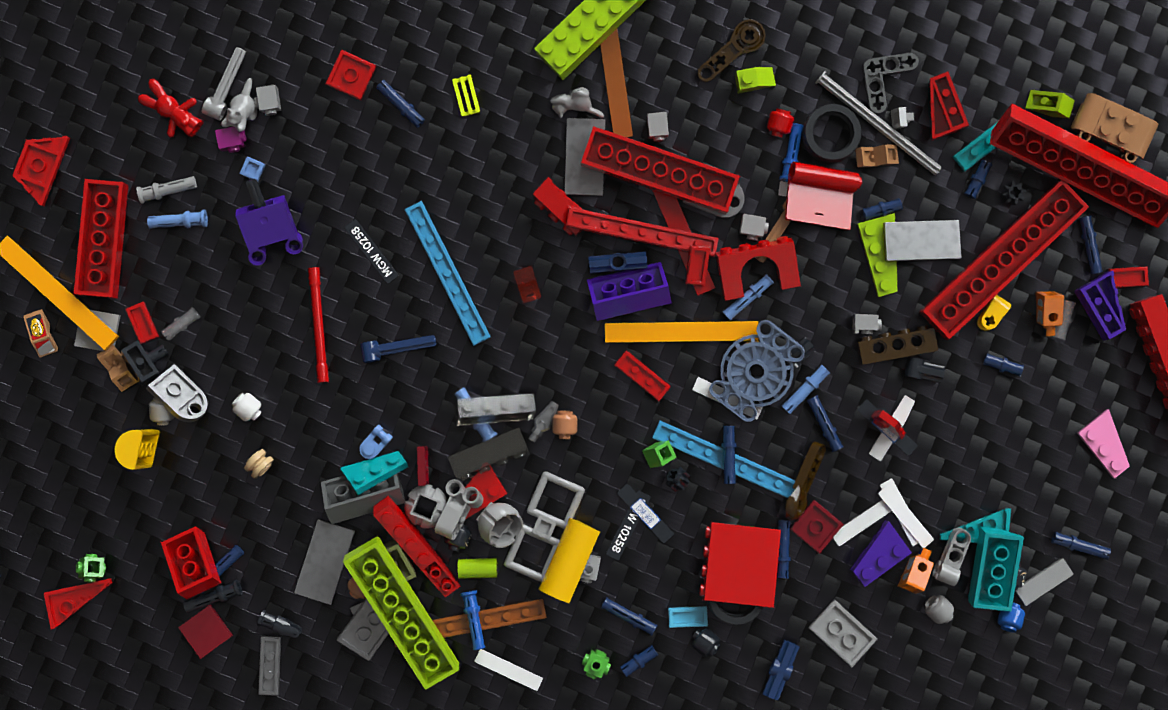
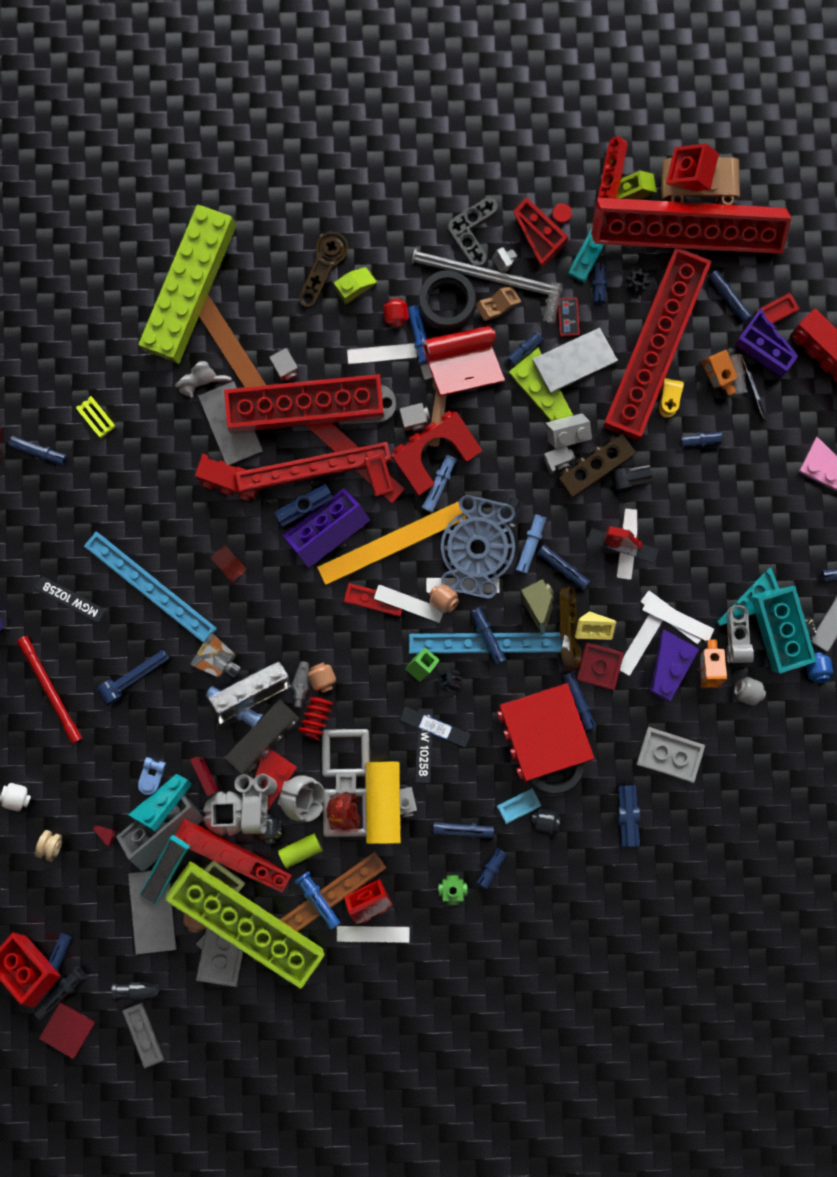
camera: 20 degrees left, 5 degrees down
none -> dark red slope [93,826,117,847]
none -> tile [139,835,189,905]
none -> torso [190,633,241,678]
none -> red piece [298,697,334,741]
none -> clear red cone [326,792,360,832]
none -> red slope [344,879,393,924]
none -> white sticker [347,344,417,364]
none -> white sticker [374,585,443,622]
none -> nougat head [429,584,459,613]
none -> olive slope [521,579,554,635]
none -> clear pin [543,282,563,322]
none -> light grey piece [546,414,592,449]
none -> red tile [552,203,572,224]
none -> tile [558,298,580,337]
none -> light yellow slope [575,611,616,640]
none -> red beam [598,136,627,199]
none -> red slope [666,143,719,192]
none -> sticker [741,353,766,419]

